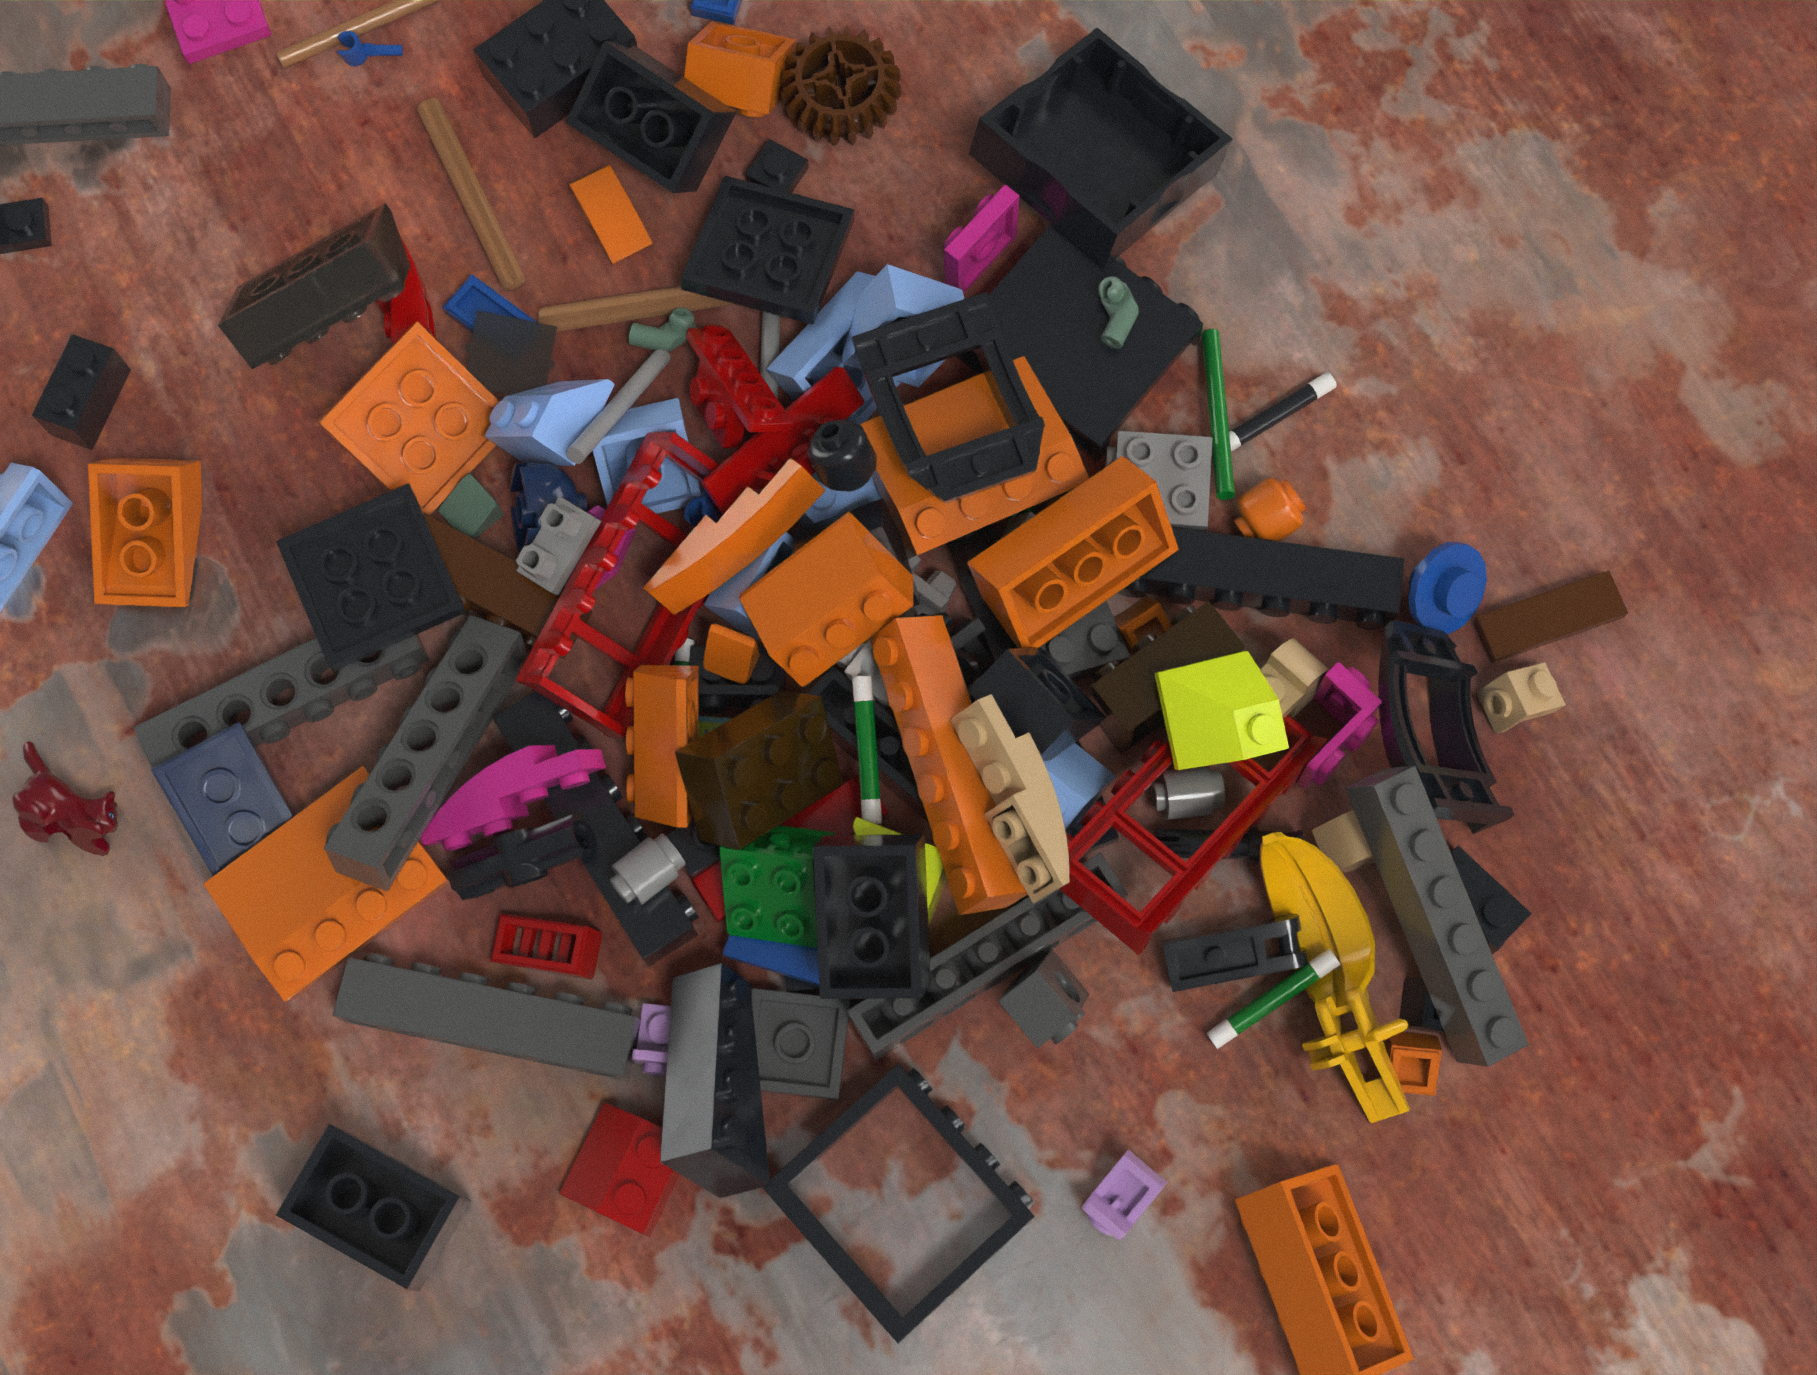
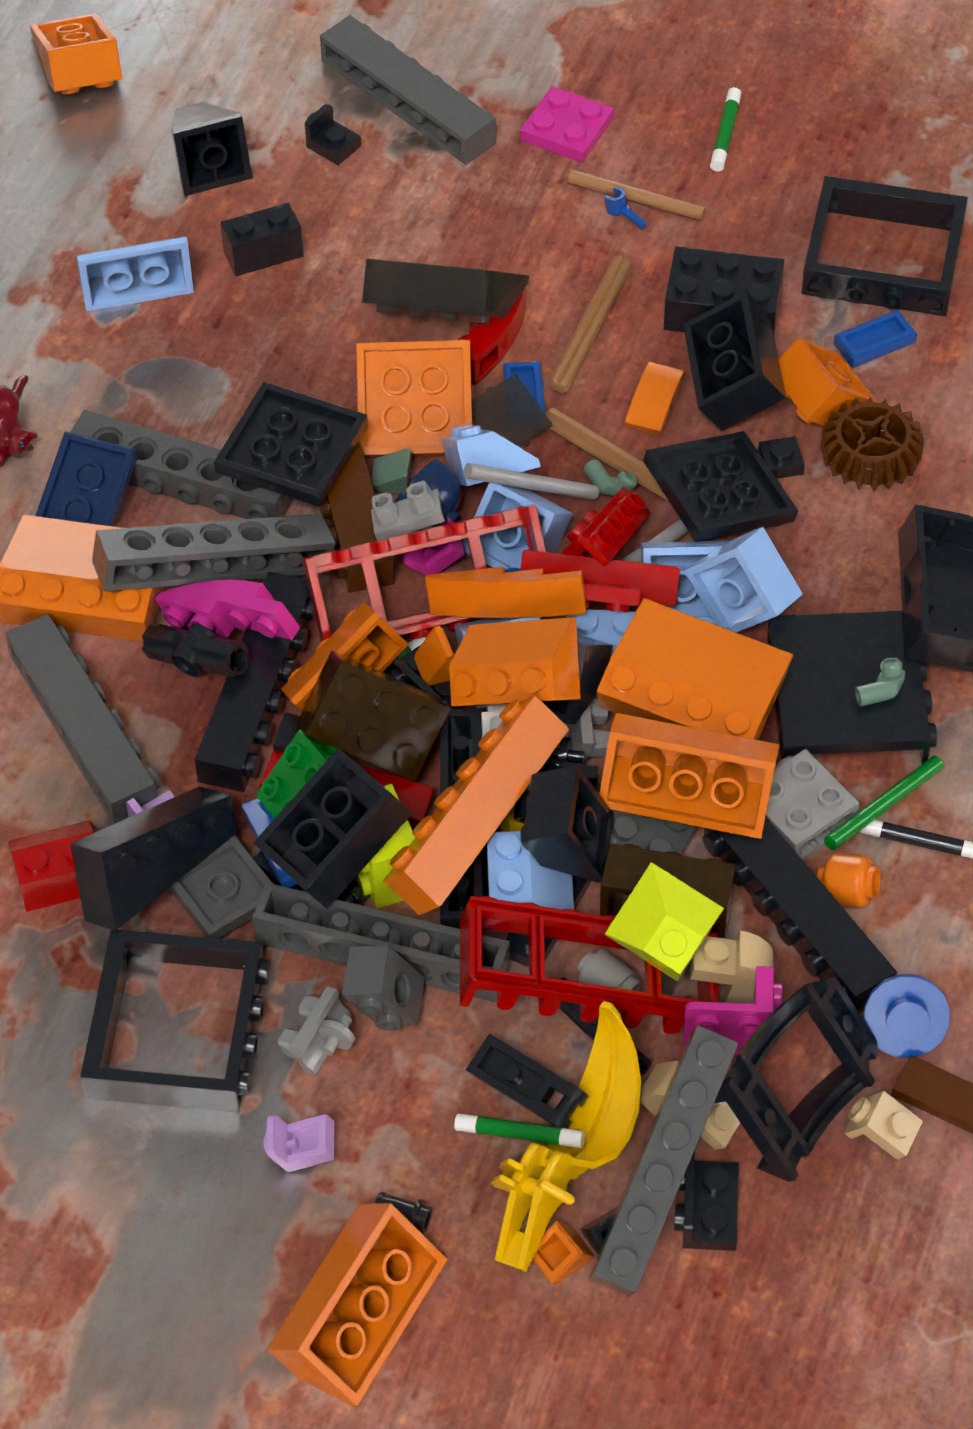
camera: 45 degrees right, 20 degrees down
orange slope [88,458,202,607] -> none
red slope [490,914,602,980] -> none
light grey brick [609,834,686,905] -> none
black head [807,419,877,492] -> none
black wedge [851,292,1045,503] -> none
green bar [852,676,882,824] -> none
dark pink plate [943,184,1019,294] -> none
tan slope [950,694,1070,903] -> none
none -> light grey hips [278,987,355,1075]
none -> black pin [375,1192,432,1233]

